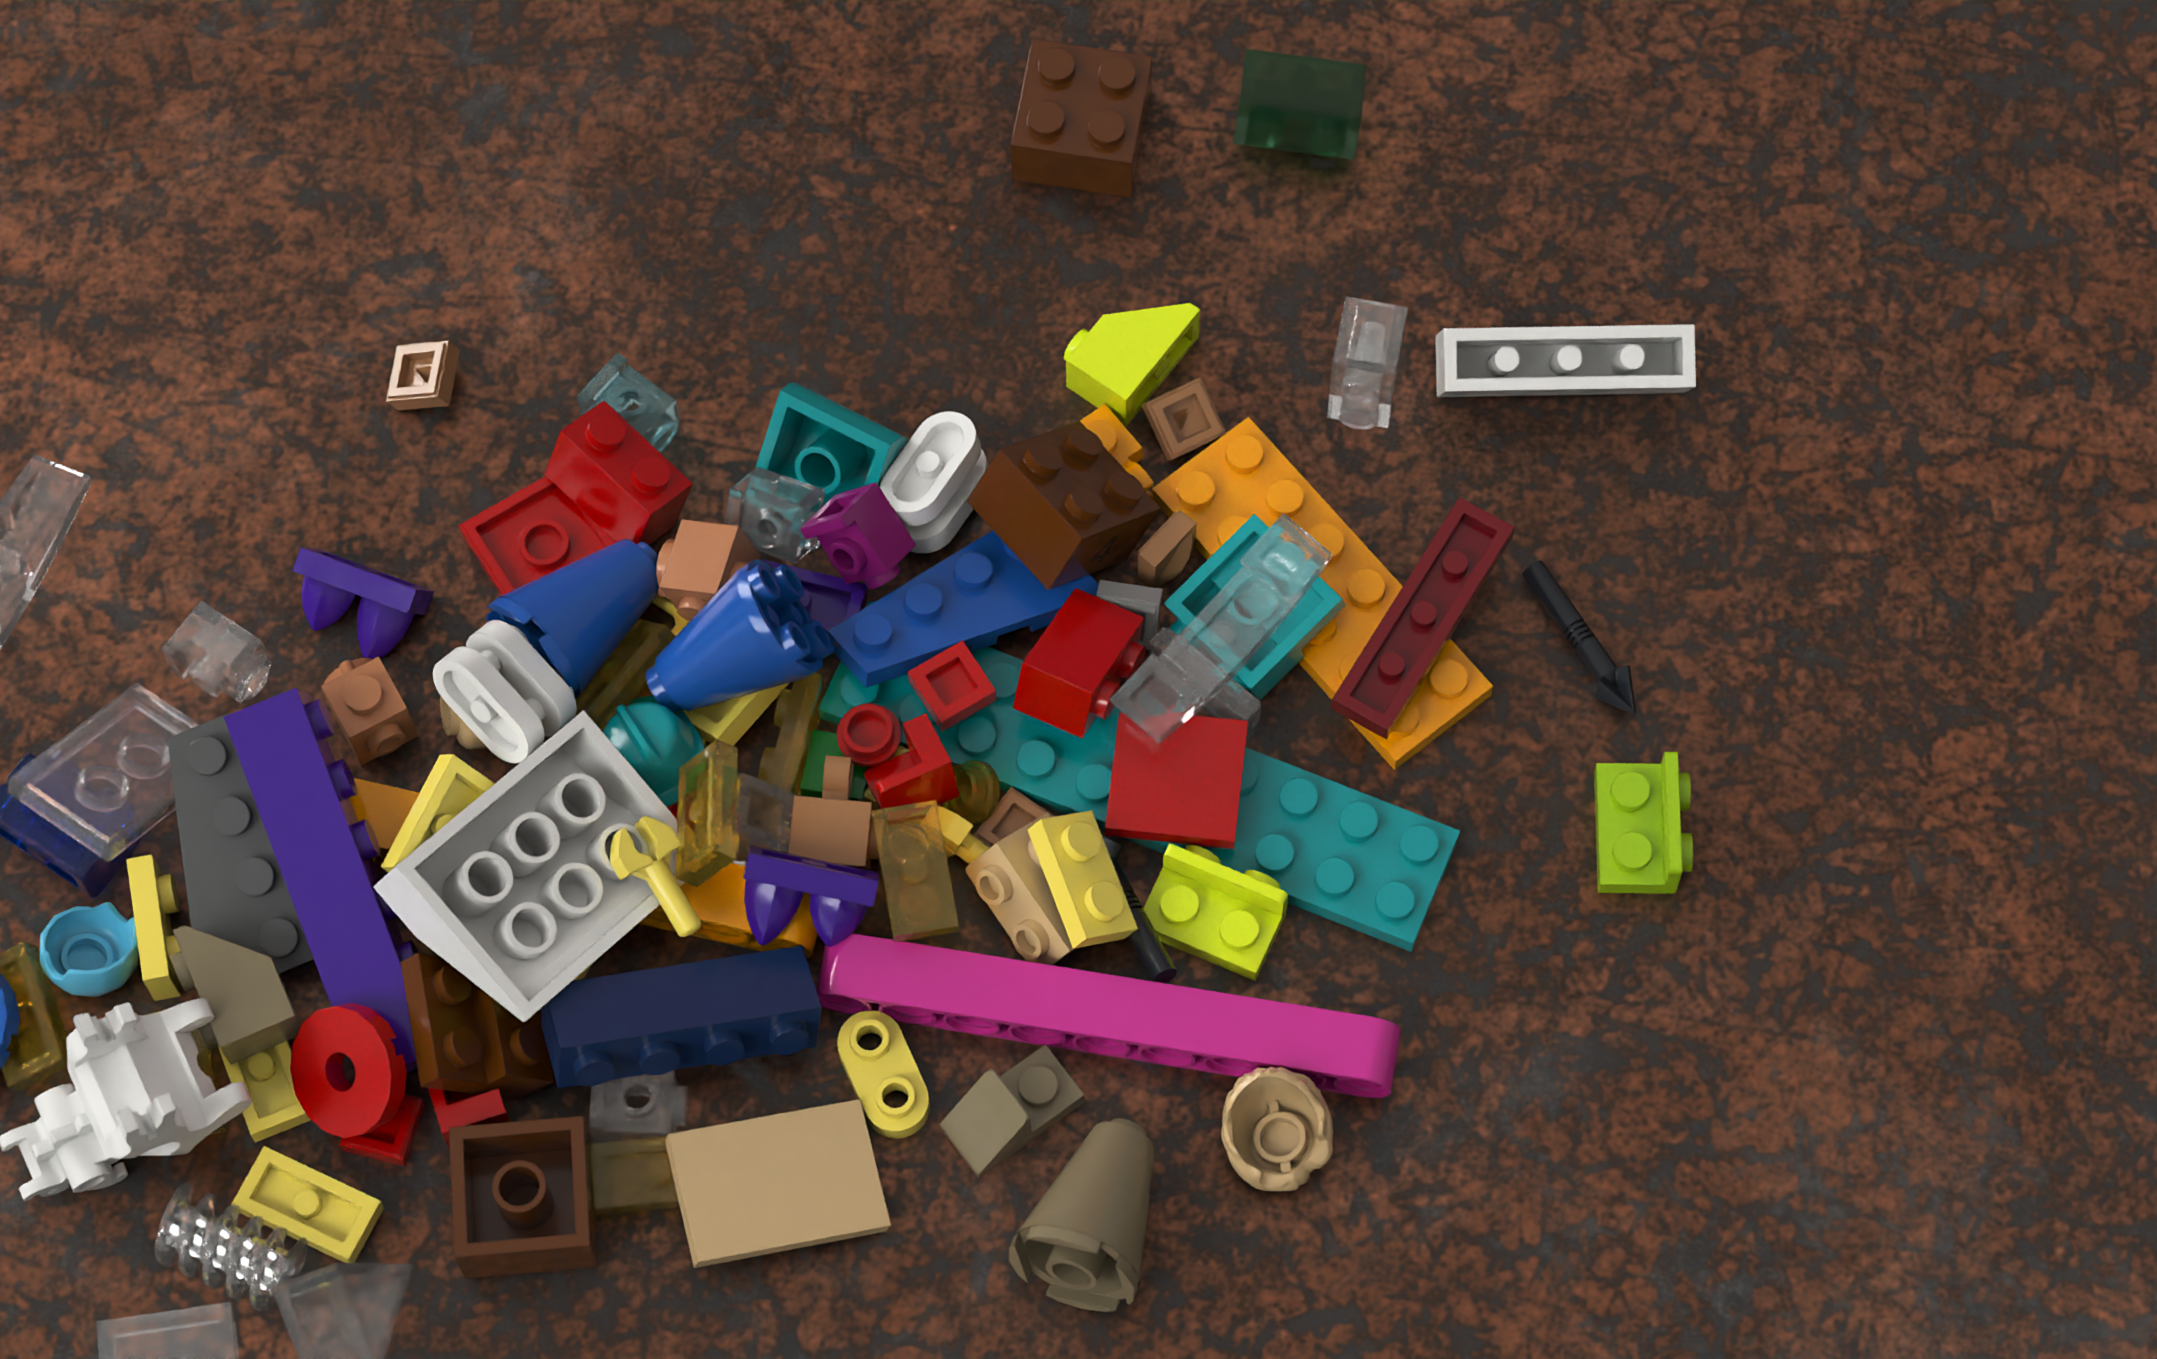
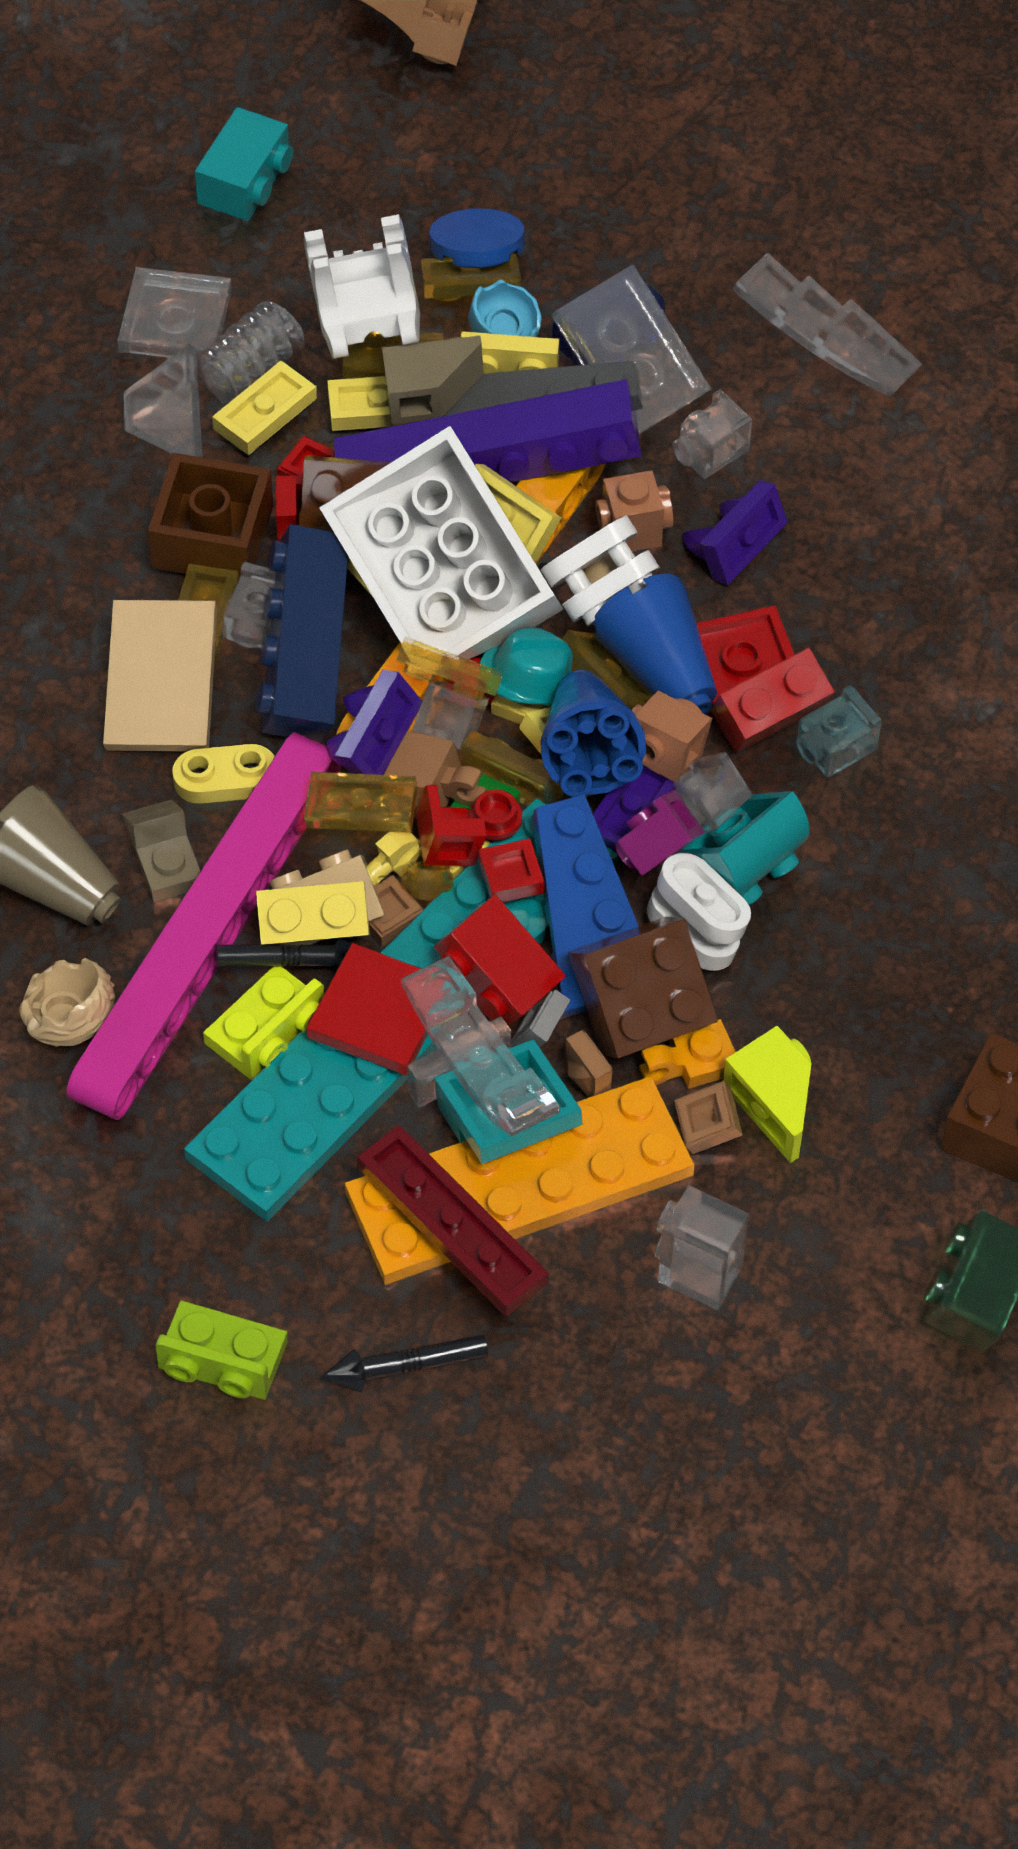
camera: 105 degrees right, 10 degrees down
red tile [290,1003,407,1138] -> none
medium nougat tile [386,341,460,410] -> none
light yellow bar [610,816,701,937] -> none
white brick [1435,324,1696,397] -> none

